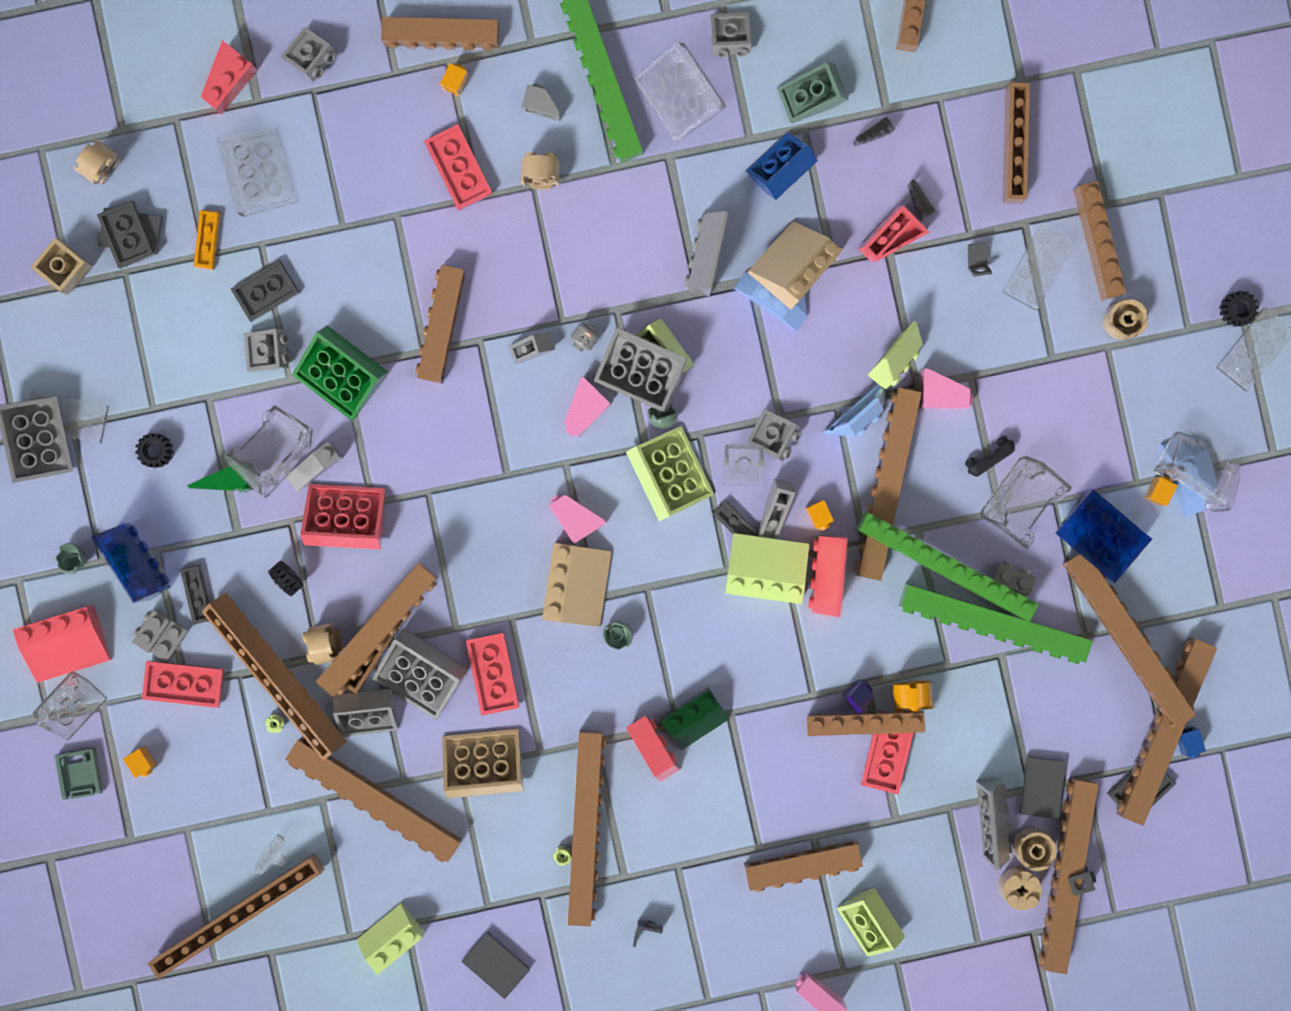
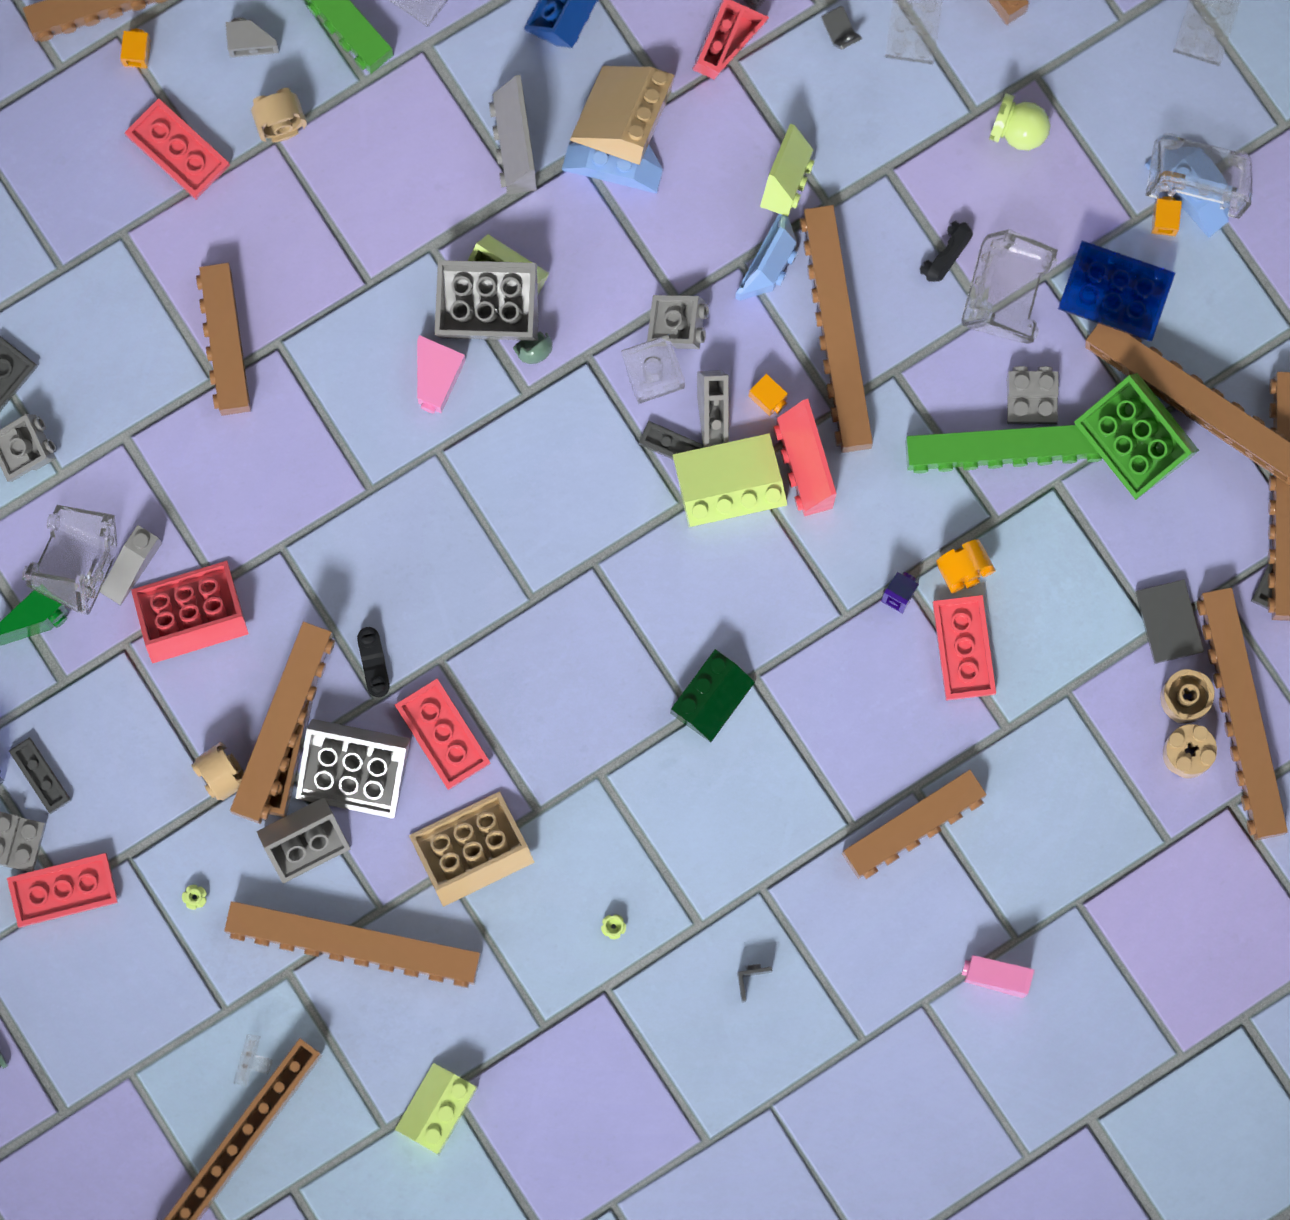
camera: 20 degrees left, 10 degrees down
light orange brick [123,746,157,778] -> none
medium nougat brick [202,593,347,761] -> none
black tyre [268,561,304,596] -> none
green slope [292,325,388,421] -> none
dark grey tile [462,931,530,999] -> none
light grey slope [509,331,556,364] -> none
tan slope [542,543,612,627] -> none
bright pink slope [549,494,606,544] -> none
medium nougat brick [568,730,606,927] -> none
light grey head [571,322,599,352] -> none
sand green hair [603,621,633,650] -> none
yellowish green slope [626,426,714,521] -> none
coral wedge [626,716,680,781] -> none
medium nougat brick [807,711,925,736] -> none
yellowish green slope [837,888,906,957] -> none
bright green brick [855,513,1039,621] -> none
bright pink slope [920,369,973,409] -> none
light grey slope [976,779,1012,870] -> none
dark grey bracket [1068,866,1097,896] -> none
tan brick [1102,299,1148,340] -> none
none -> black piece [357,627,390,697]
none -> yellowish green tile [989,93,1051,151]
none -> bright green slope [1074,373,1200,500]

